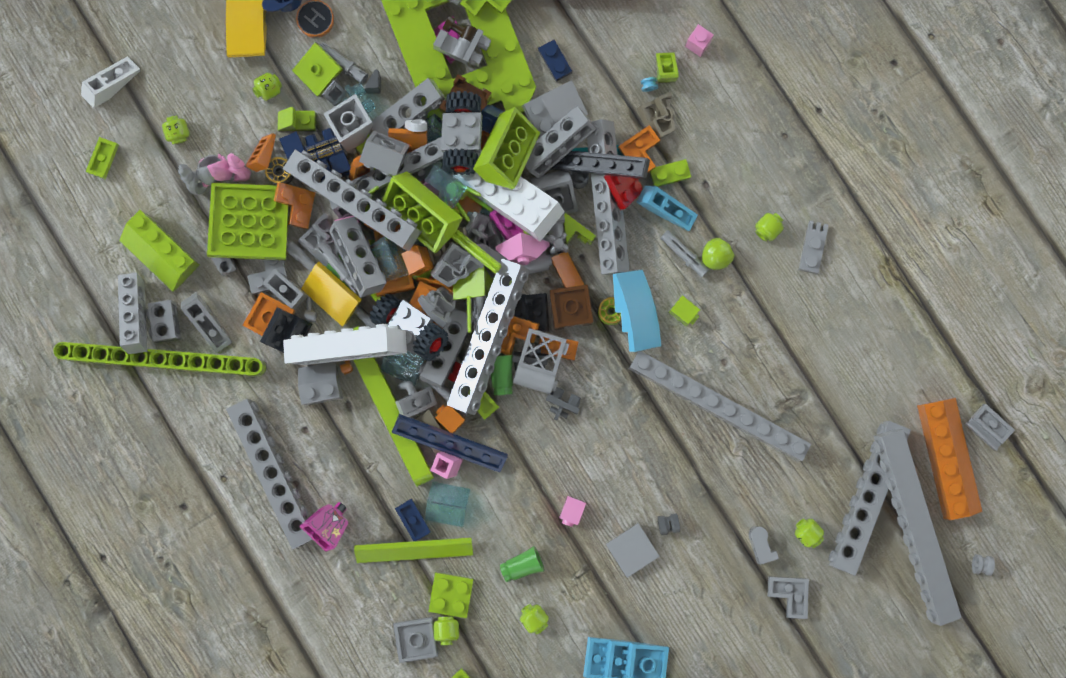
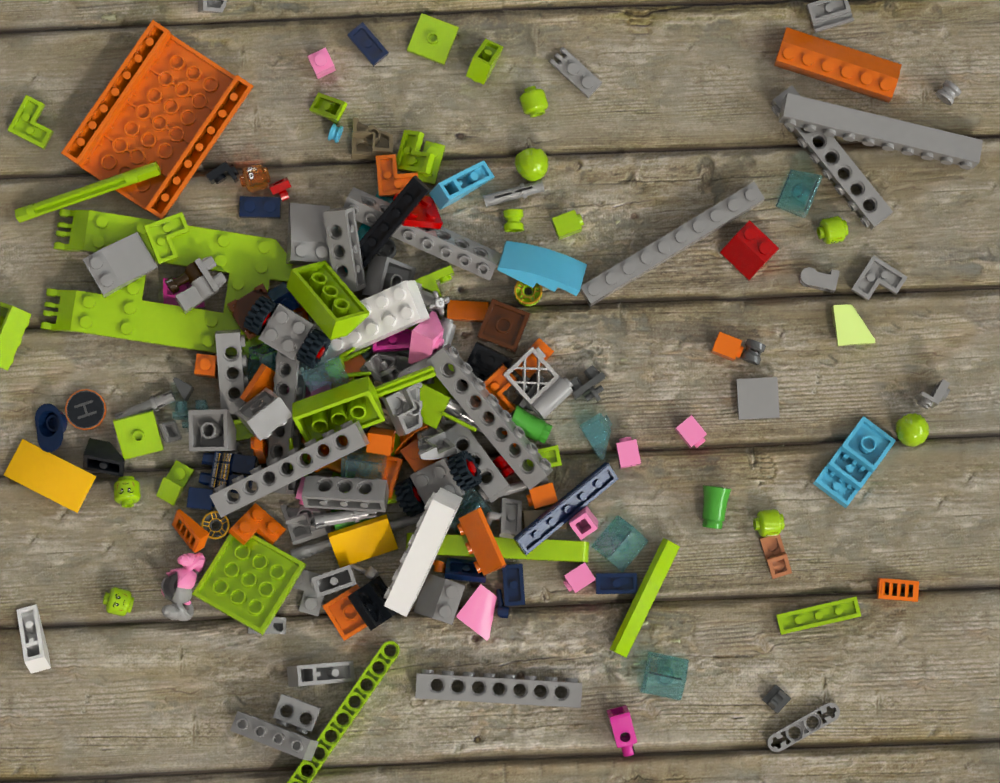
camera: 60 degrees left, 0 degrees up
lime plate [85,137,119,180] -> none
lime slope [119,210,200,292] -> none
dark pink torso [299,502,348,552] -> none
light grey plate [393,616,438,663] -> none
white tile [405,119,427,132] -> none
lime plate [428,572,474,618] -> none
lime head [434,617,459,646] -> none
none -> black slope [83,438,125,477]
none -> orange brick [194,353,218,379]
none -> black bracket [206,162,239,184]
none -> clear orange head [239,164,271,192]
none -> red tile [269,177,291,201]
none -> dark blue plate [347,22,389,67]
none -> lime plate [396,130,435,175]
none -> lime plate [407,13,459,66]
none -> dark blue plate [444,558,486,583]
none -> orange slope [456,507,506,576]
none -> bright pink slope [456,584,497,640]
none -> lime slope [466,38,503,85]
none -> dark blue hand [496,589,509,618]
none -> dark blue plate [502,564,525,606]
none -> lime wheel [503,209,524,232]
none -> bright pink brick [563,562,596,593]
none -> clear light blue slope [579,413,612,462]
none -> dark pink torso [606,705,637,757]
none -> bright pink brick [615,437,641,469]
none -> clear light blue slope [640,652,689,700]
none -> orange brick [711,332,744,361]
none -> red slope [720,220,779,281]
none -> nougat slope [759,534,792,579]
none -> clear light blue slope [776,170,823,219]
none -> yellowish green slope [831,304,876,347]

